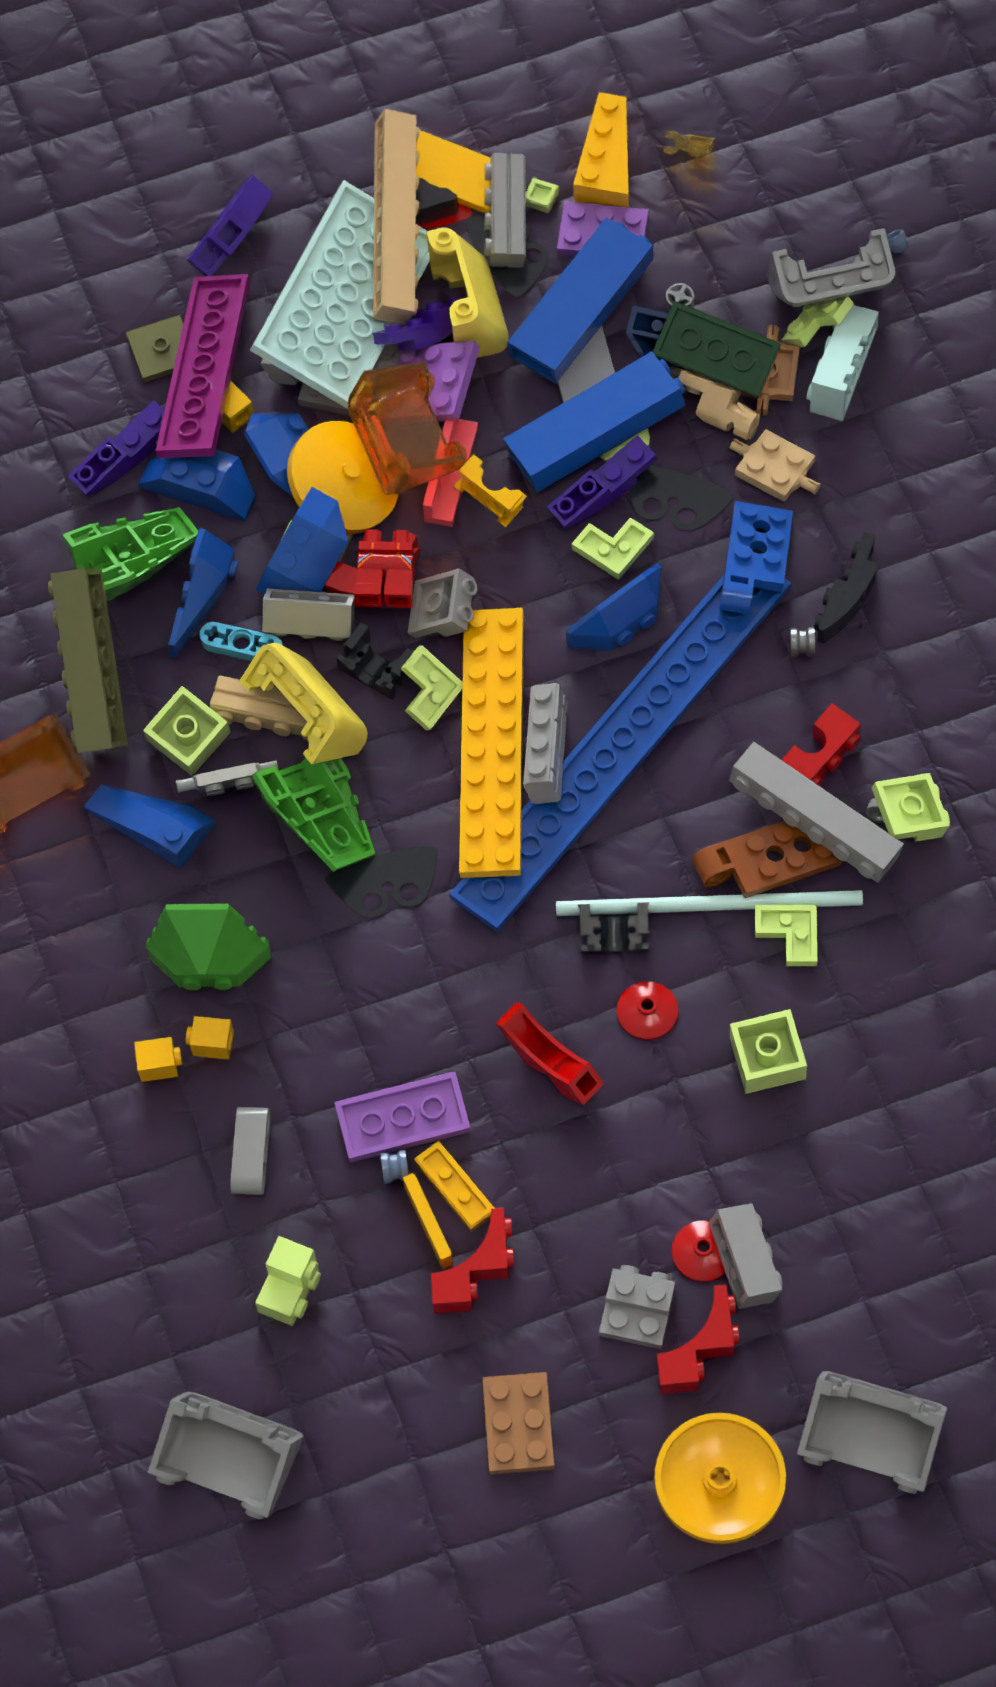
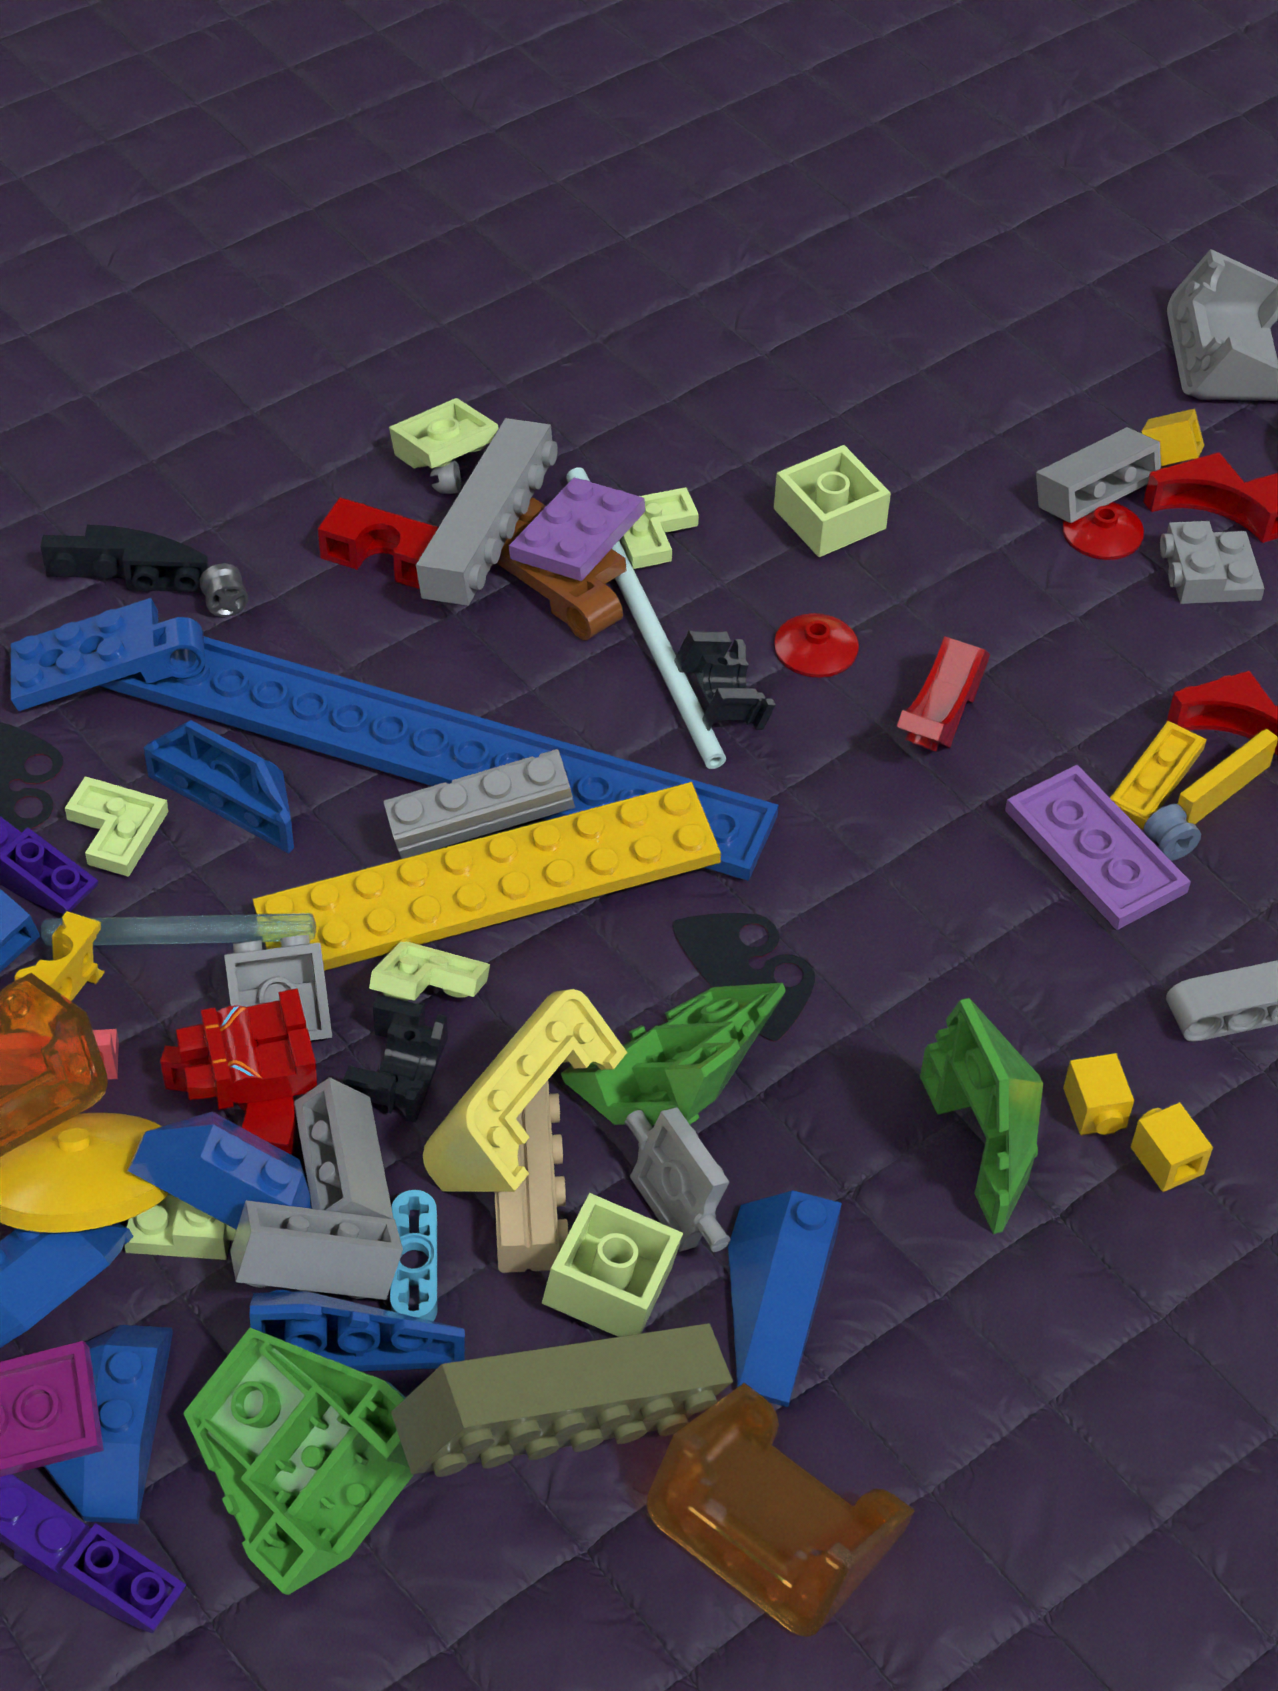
camera: 115 degrees left, 15 degrees down
none -> clear light blue axle [41,913,316,946]
none -> light grey brick [230,1200,403,1300]
none -> medium lavender plate [509,477,646,581]
none -> yellow brick [1141,408,1205,466]

